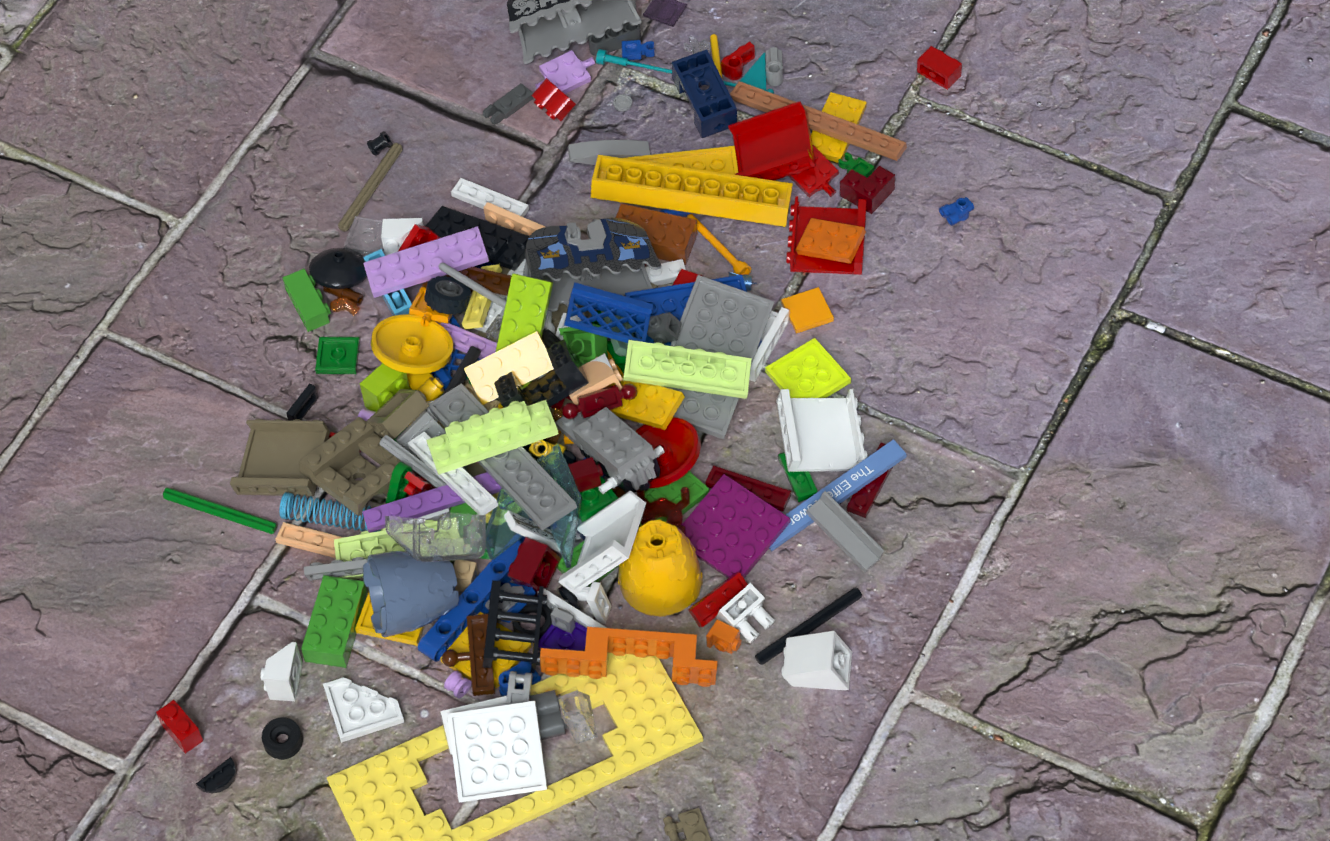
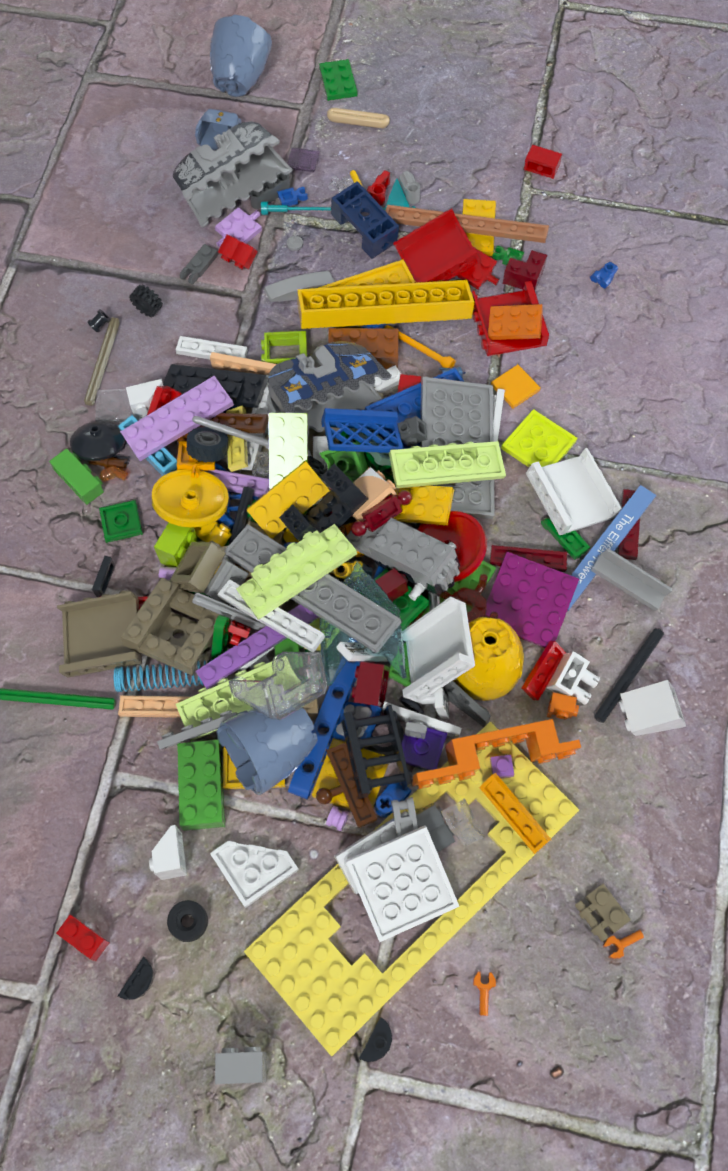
camera: 20 degrees left, 10 degrees up
none -> black tyre [129,285,163,317]
none -> lime window [261,331,307,364]
none -> dark grey wing [442,681,491,727]
none -> light orange plate [479,773,552,854]
none -> medium lavender plate [490,755,514,778]

